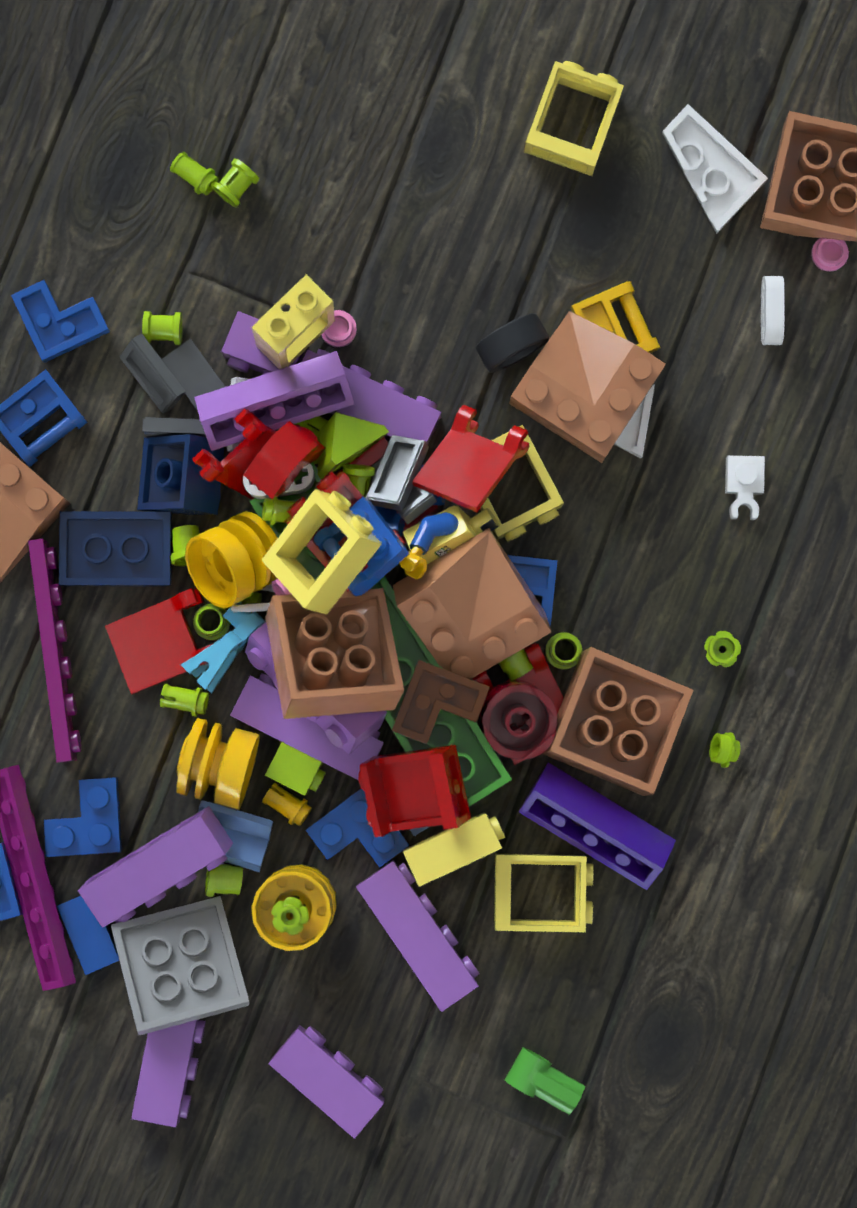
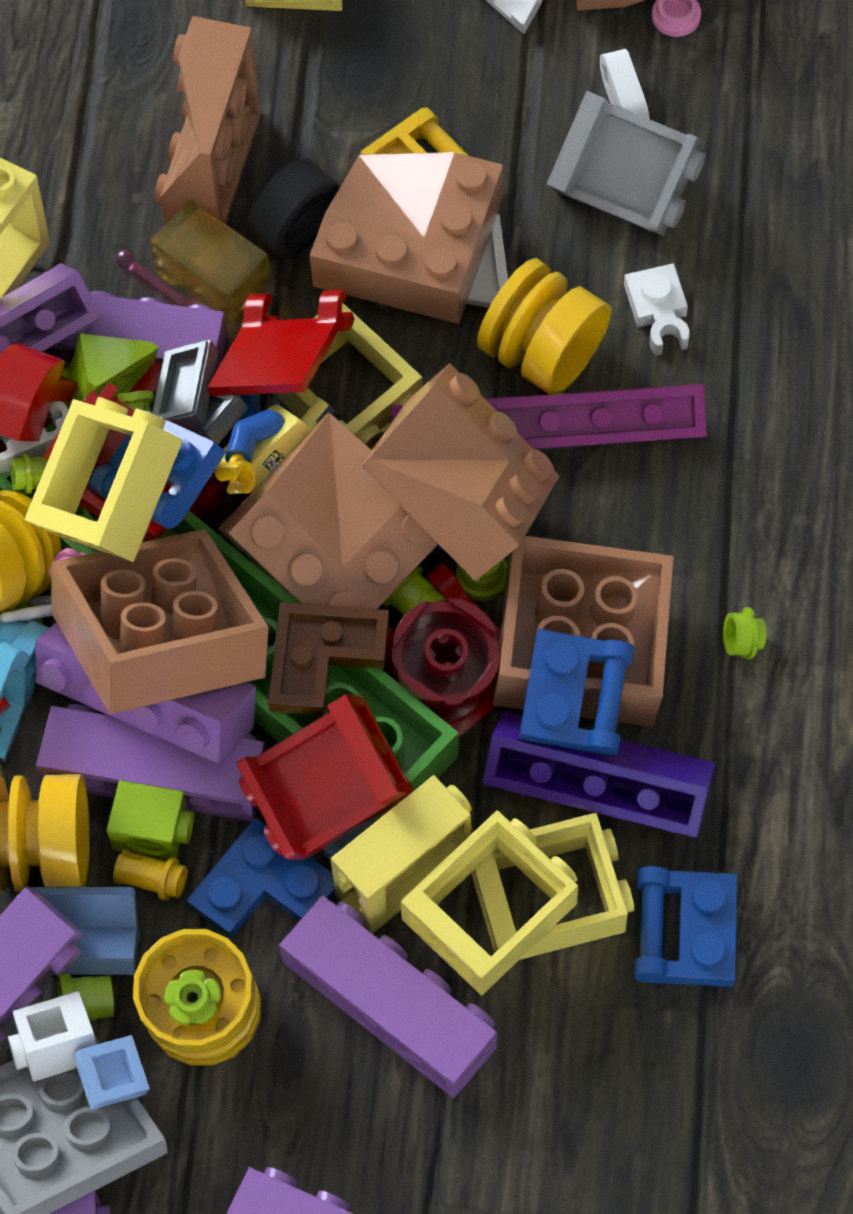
camera: 10 degrees left, 20 degrees down
bright pink plate [321,310,357,347] -> none
bright green piece [505,1047,585,1115] -> none
lime plate [704,631,741,667] -> none
none -> white brick [8,991,96,1082]
none -> light blue plate [73,1035,150,1110]
none -> clear pink hinge [116,249,200,307]
none -> clear yellow brick [150,200,271,322]
none -> nougat slope [155,16,261,236]
none -> nougat slope [361,363,559,581]
none -> magenta plate [391,384,707,449]
none -> light yellow window [401,810,578,996]
none -> yellow wheel [477,258,612,394]
none -> blue plate [518,629,635,755]
none -> light grey panel [546,91,706,237]
none -> blue plate [634,866,737,987]

